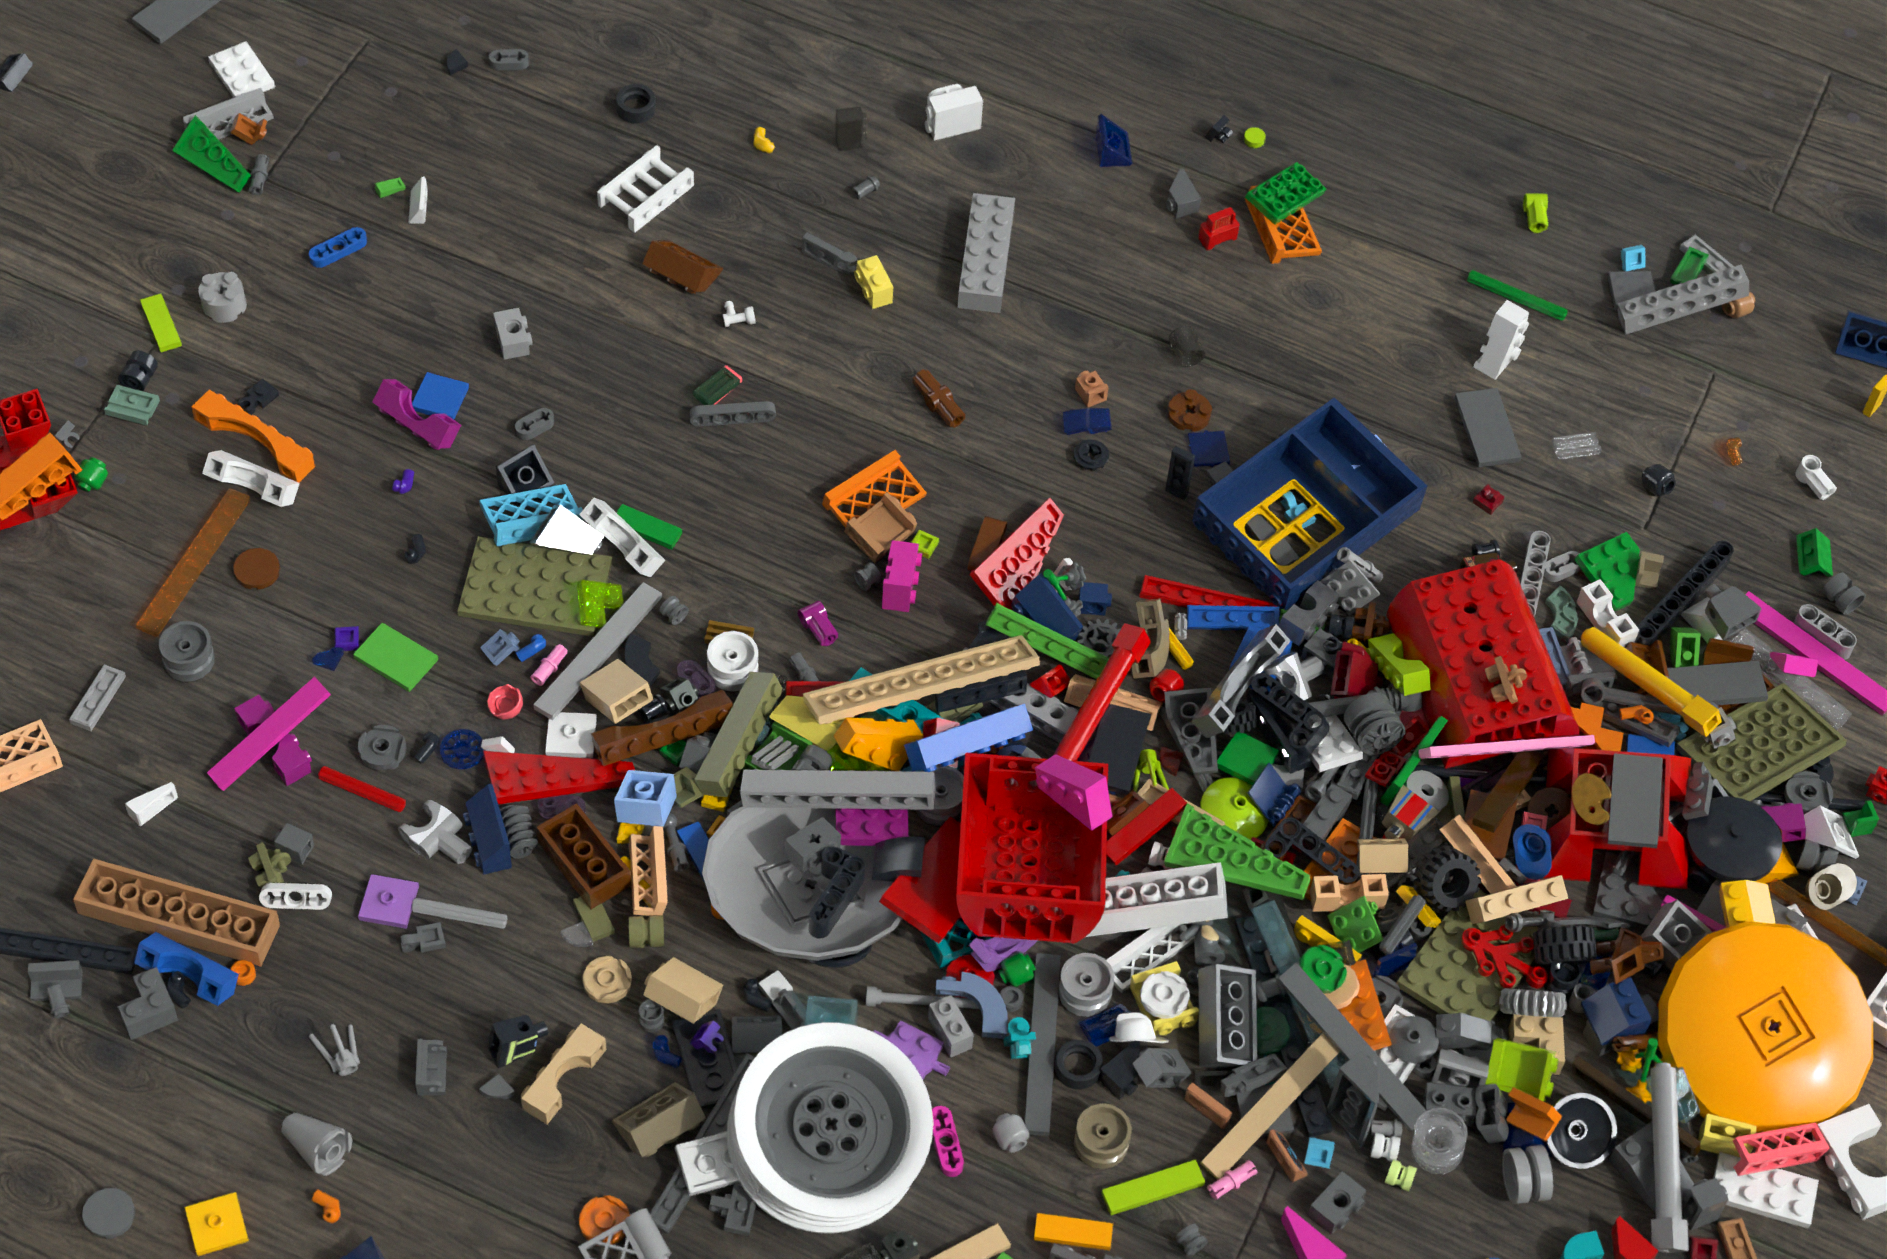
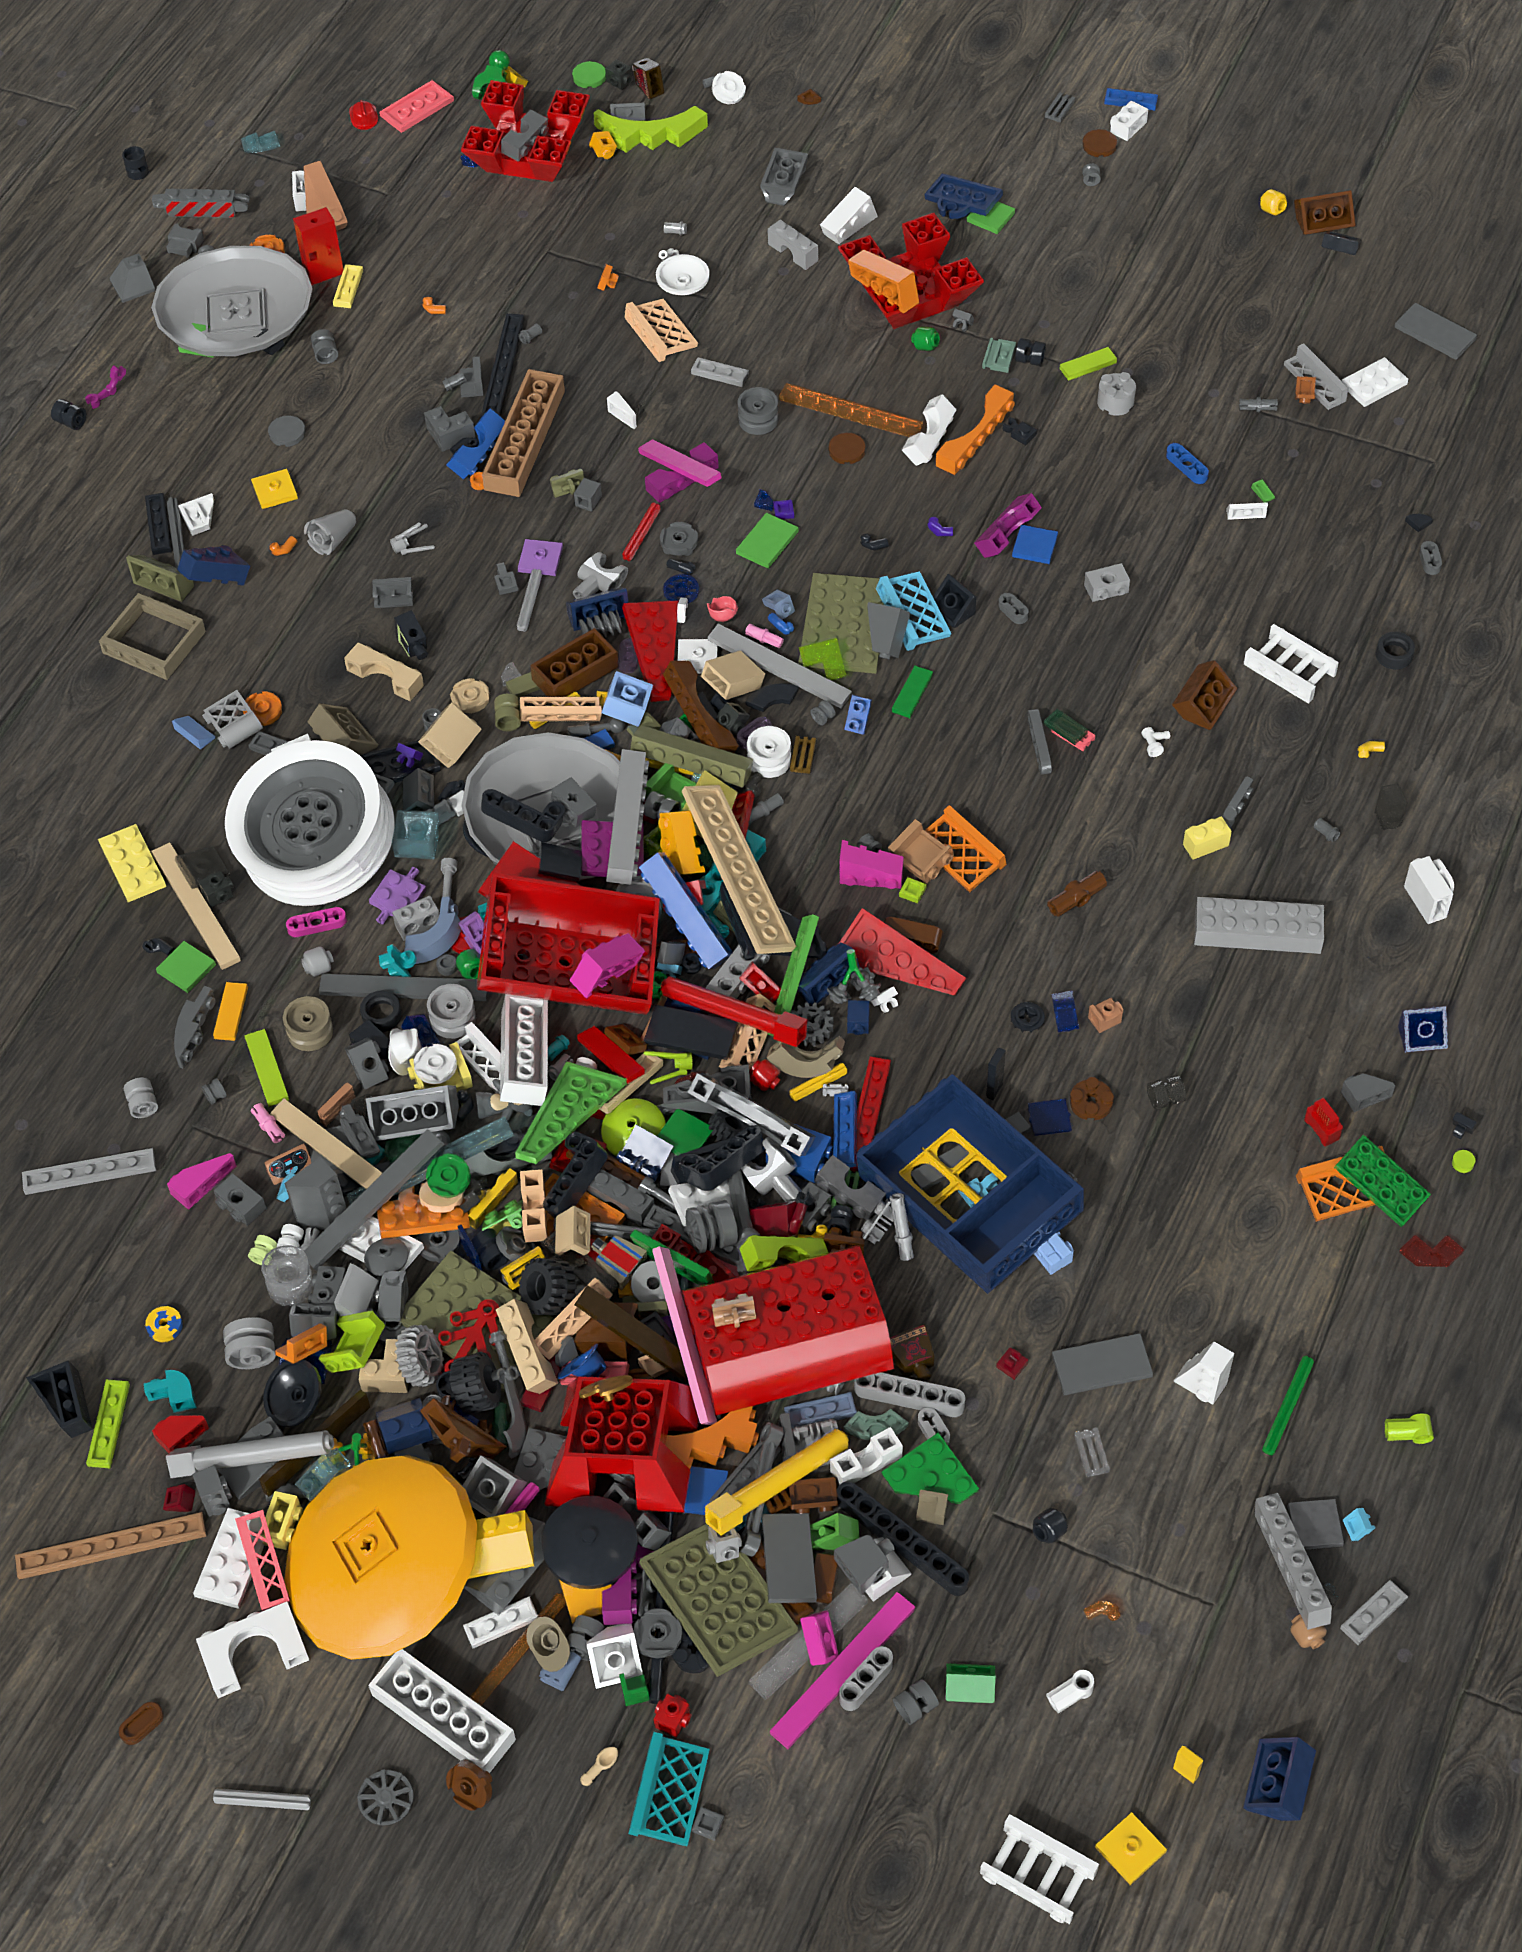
camera: 95 degrees right, 0 degrees up
green wing [172,115,251,193] -> none
white beam [259,883,332,910] -> none
dark grey tile [479,1074,515,1099] -> none
white arch [579,498,665,577] -> none
clear blue arm [652,1035,682,1068] -> none
light grey tile [751,736,799,770] -> none
magenta piece [797,601,838,647] -> none
dark grey axle [1379,895,1426,955] -> none
black bush [1471,539,1500,556] -> none
dark grey tile [1608,754,1663,848] -> none
orange arm [1619,705,1654,724] -> none
green tile [1670,246,1709,285] -> none
dark grey hinge [1682,762,1714,820] -> none
none -> hips [844,694,872,734]
none -> clear red tile [1399,1235,1464,1267]

